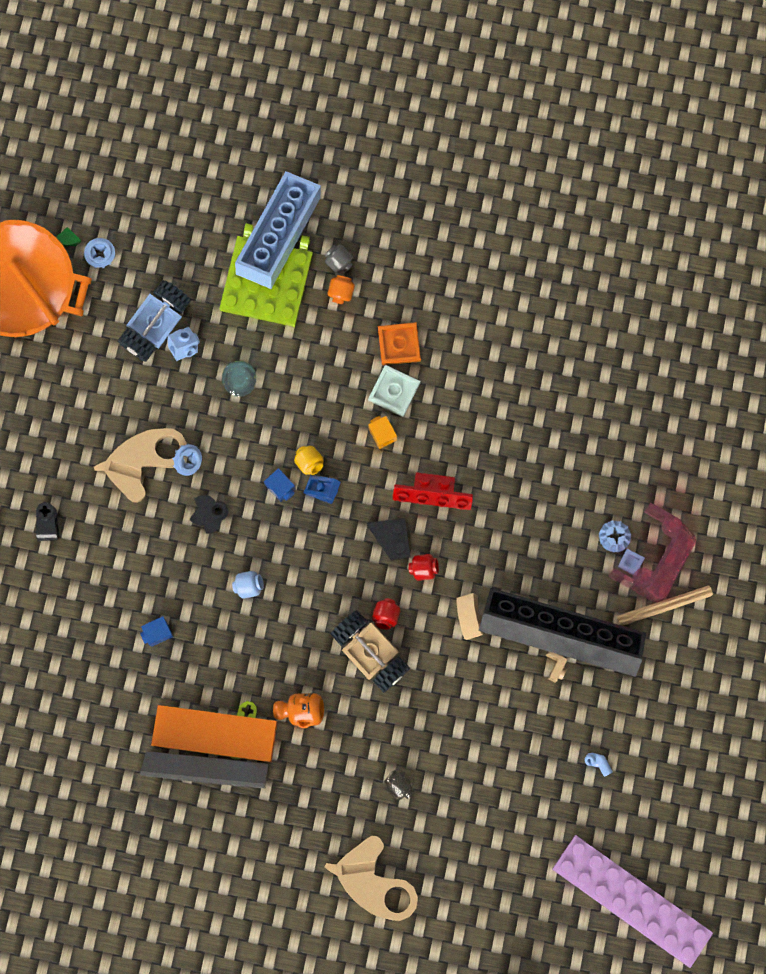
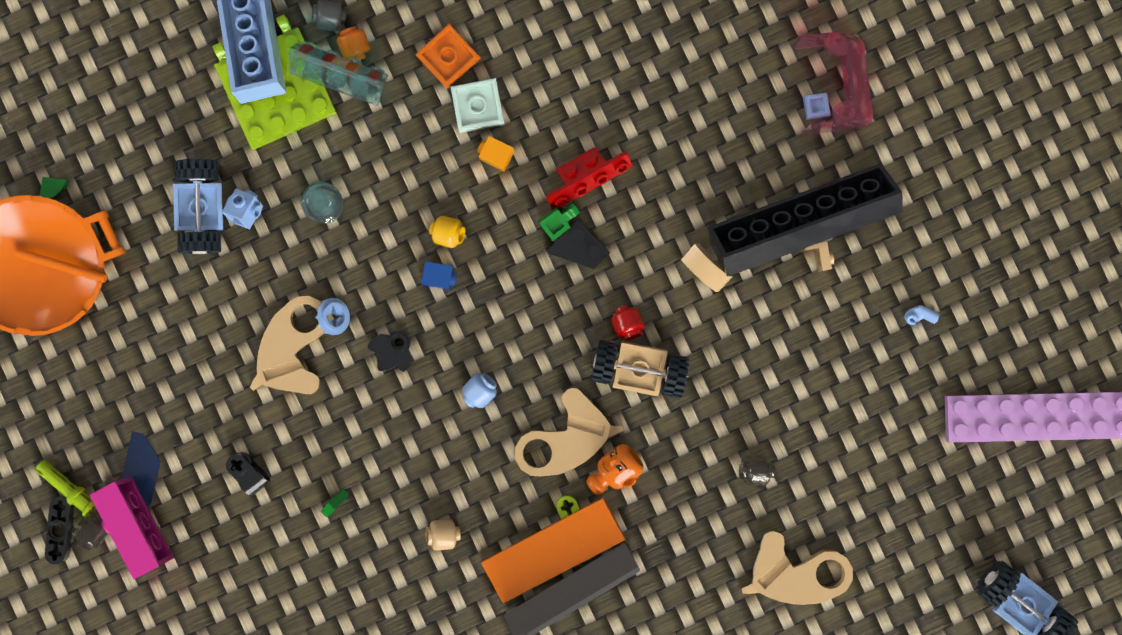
camera: 40 degrees left, 10 degrees up
light blue gear [84,238,115,268] -> none
blue brick [140,617,173,647] -> none
blue slope [303,475,341,504] -> none
red head [408,554,439,581] -> none
light blue gear [599,520,631,552] -> none
tan axle [617,586,713,626] -> none
none -> clear light blue slope [289,41,388,106]
none -> green tile [320,489,349,517]
none -> tan head [426,519,461,551]
none -> tan animal [515,388,624,476]
none -> green plate [538,202,580,241]

